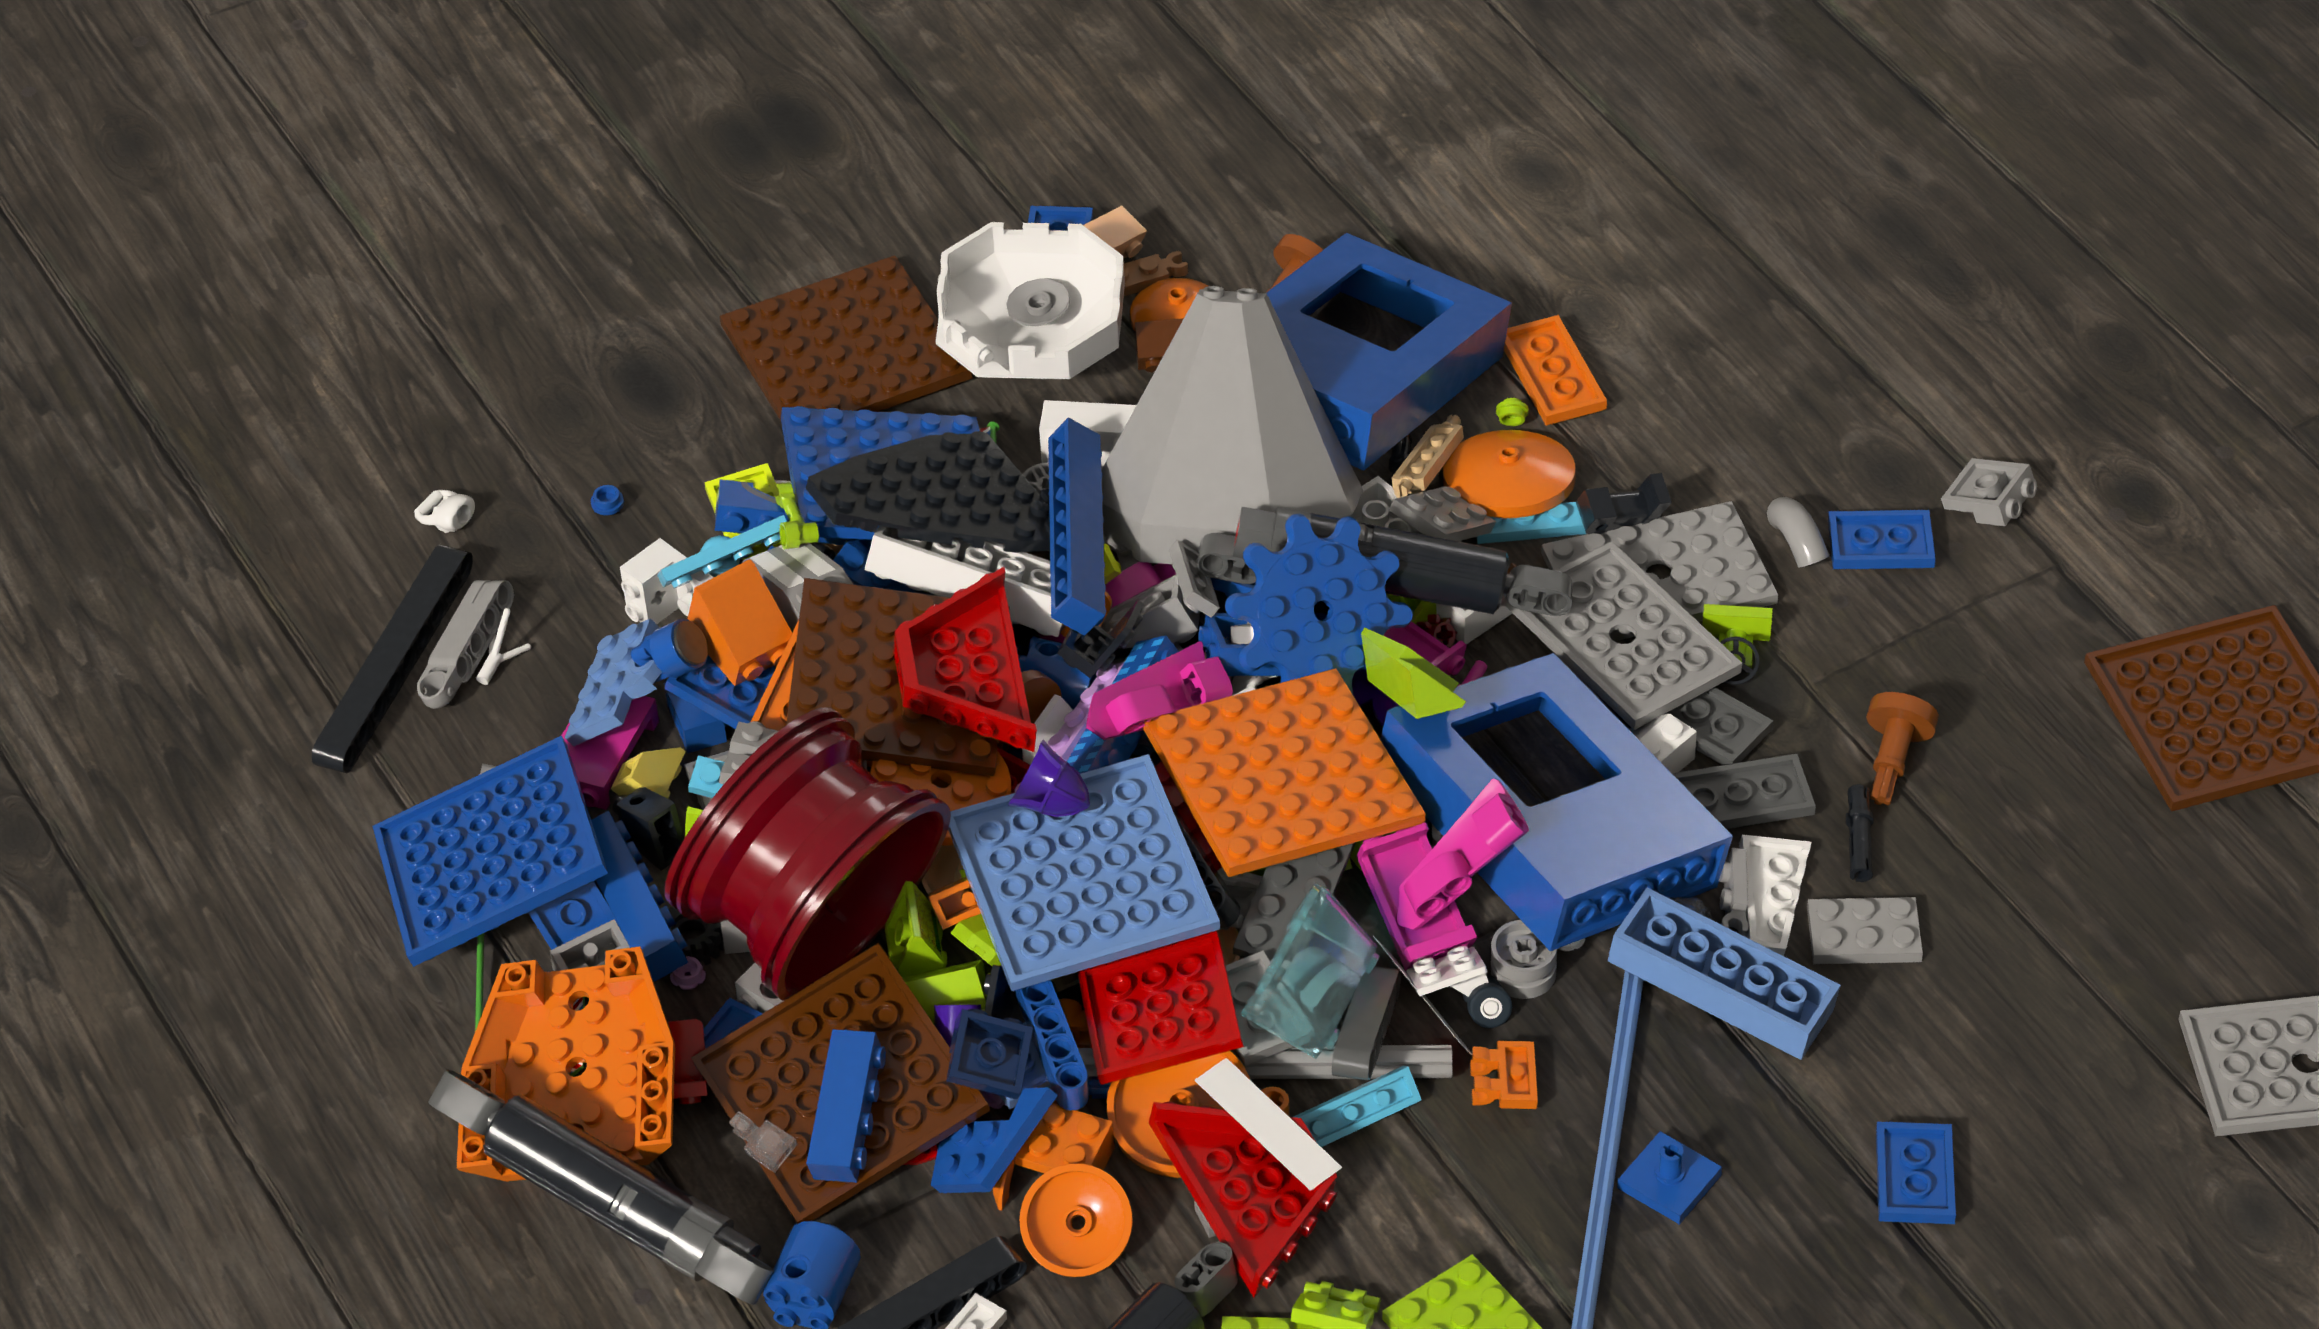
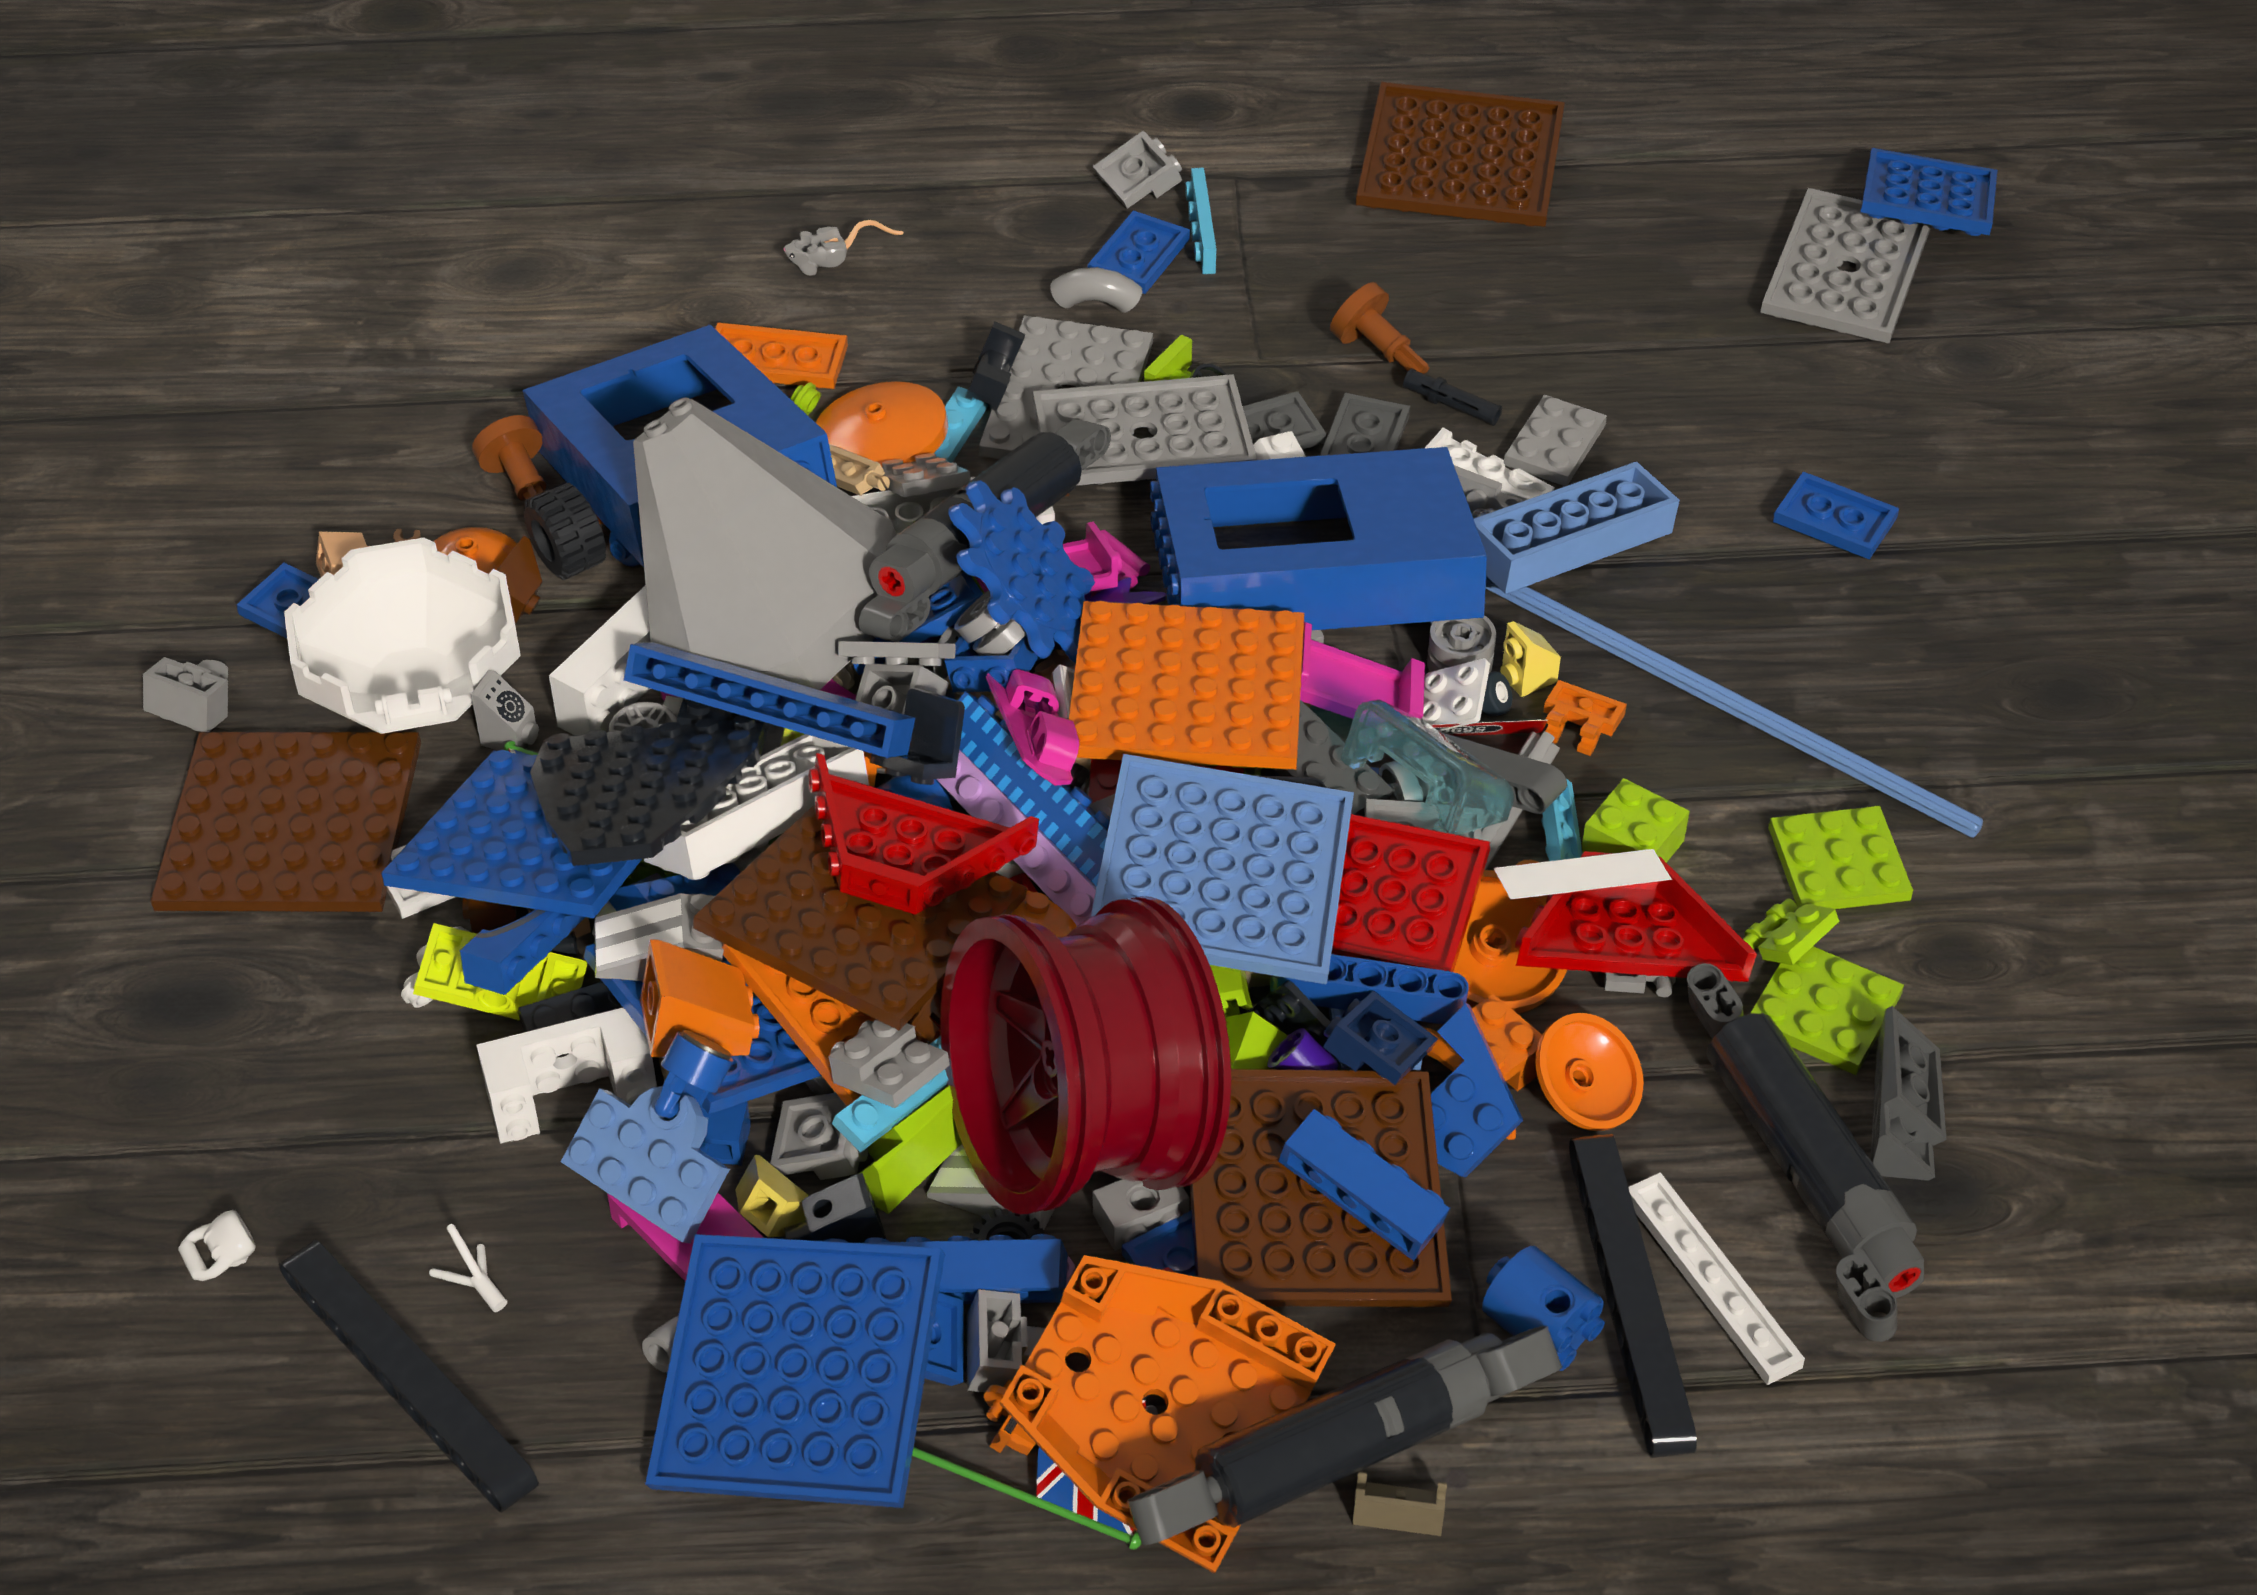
camera: 65 degrees left, 0 degrees up
light grey piece [417,580,514,709] -> none
blue plate [591,485,624,515] -> none
medium azure plate [657,515,787,589] -> none
clear plate [729,1112,798,1173] -> none
lime brick [775,482,819,549] -> none
light grey dish [1006,278,1070,326] -> none
dark purple helmet [1008,739,1090,817] -> none
lime slope [1361,628,1466,719] -> none
dark pink panel [1396,779,1529,931] -> none
blue tile [1617,1131,1722,1225] -> none
none -> light grey brick [143,657,228,732]
none -> light grey slope [471,670,539,751]
none -> light grey animal [784,220,903,276]
none -> medium azure plate [1185,168,1216,274]
none -> dark tan hinge [1353,1471,1447,1536]
none -> light yellow slope [1500,621,1561,697]
none -> lime brick [1582,778,1690,863]

